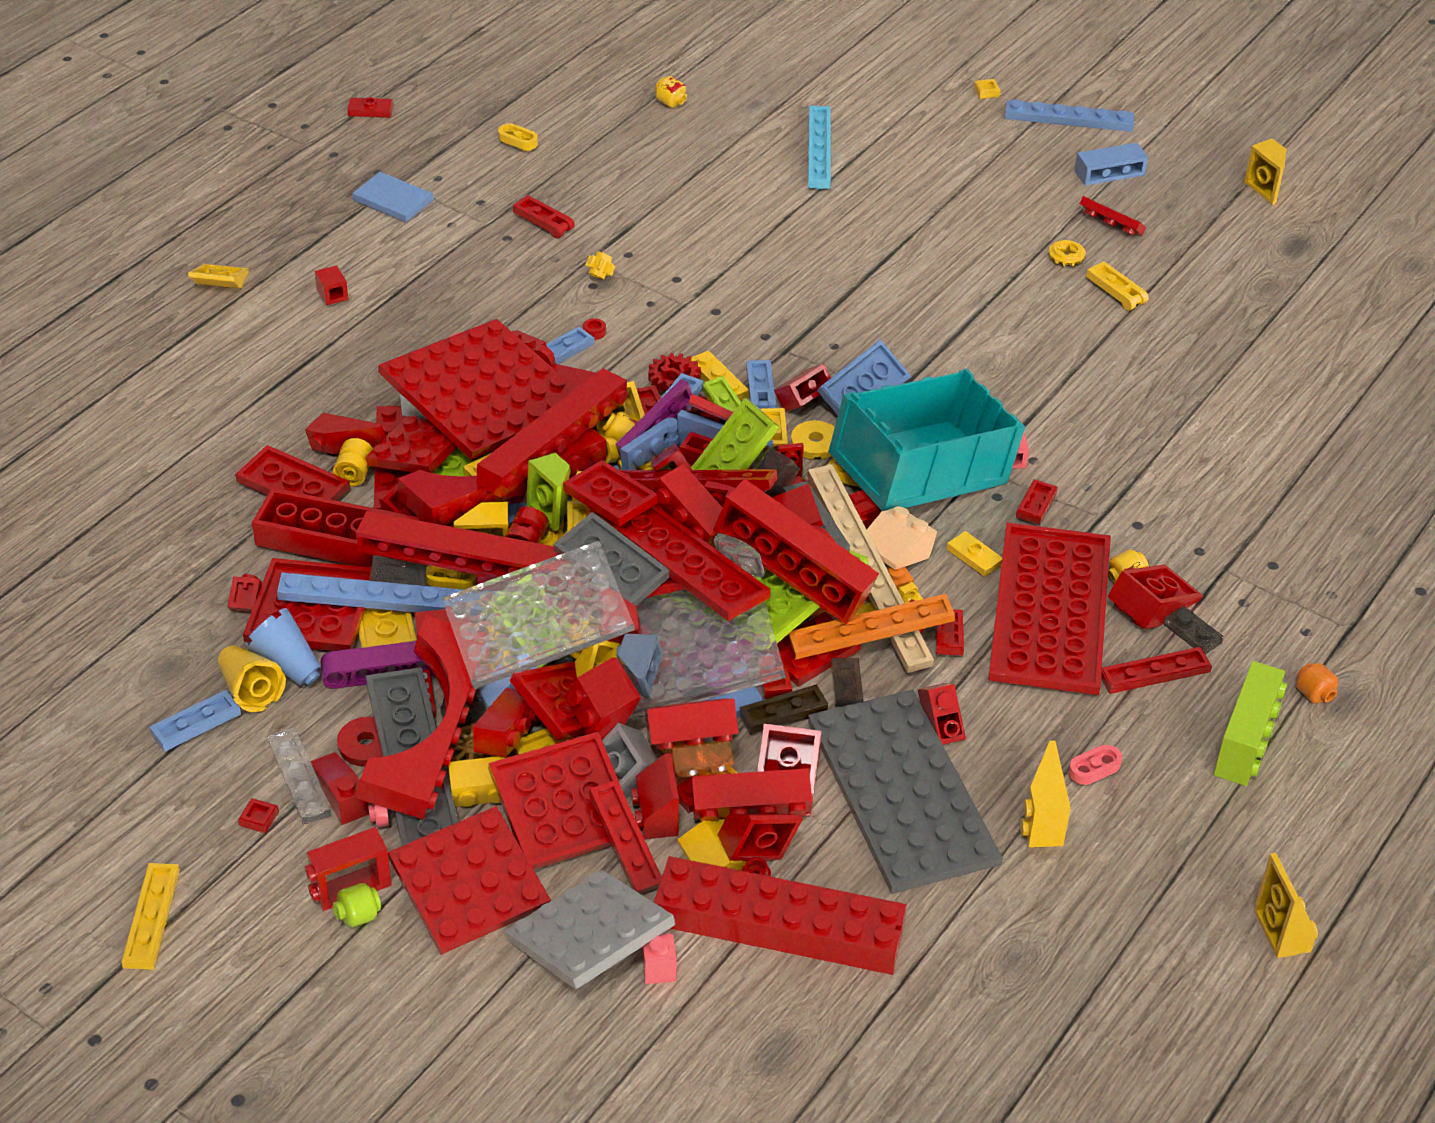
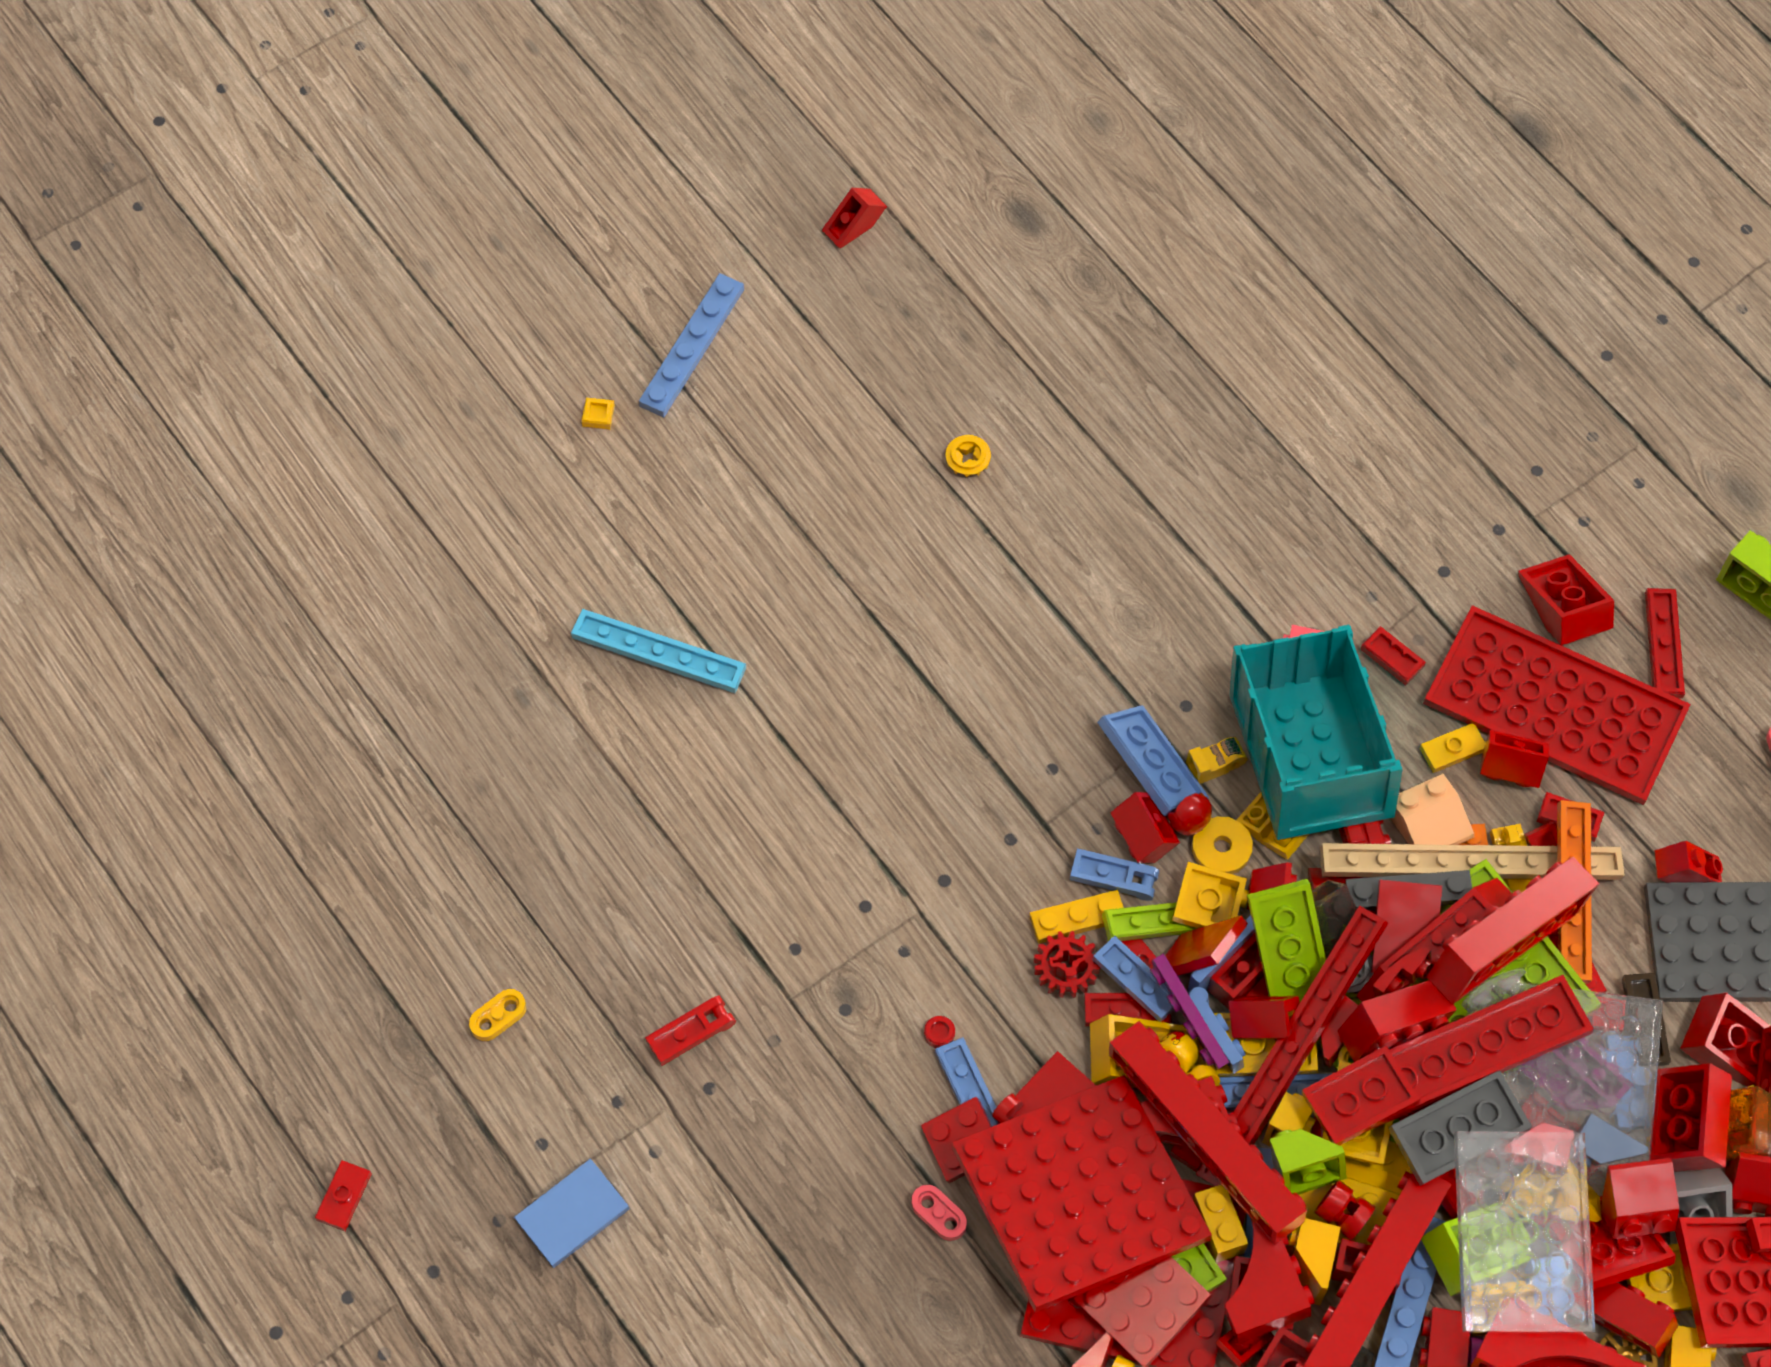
camera: 70 degrees left, 20 degrees up
red brick [314,265,349,306] -> none
yellow gear [585,251,616,280] -> none
yellow head [655,76,687,108] -> none
clear smoke plate [831,658,864,707] -> none
medium blue brick [1074,143,1148,186] -> none
red plate [1079,196,1146,236] -> none
yellow plate [1086,261,1148,311] -> none
yellow head [1108,549,1149,584] -> none
clear smoke plate [1164,606,1224,655] -> none
yellow slope [1244,138,1287,205] -> none
orange head [1296,663,1339,704] -> none
none -> red slope [822,187,887,248]
none -> red hair [1168,793,1212,836]
none -> red brick [1480,730,1549,788]

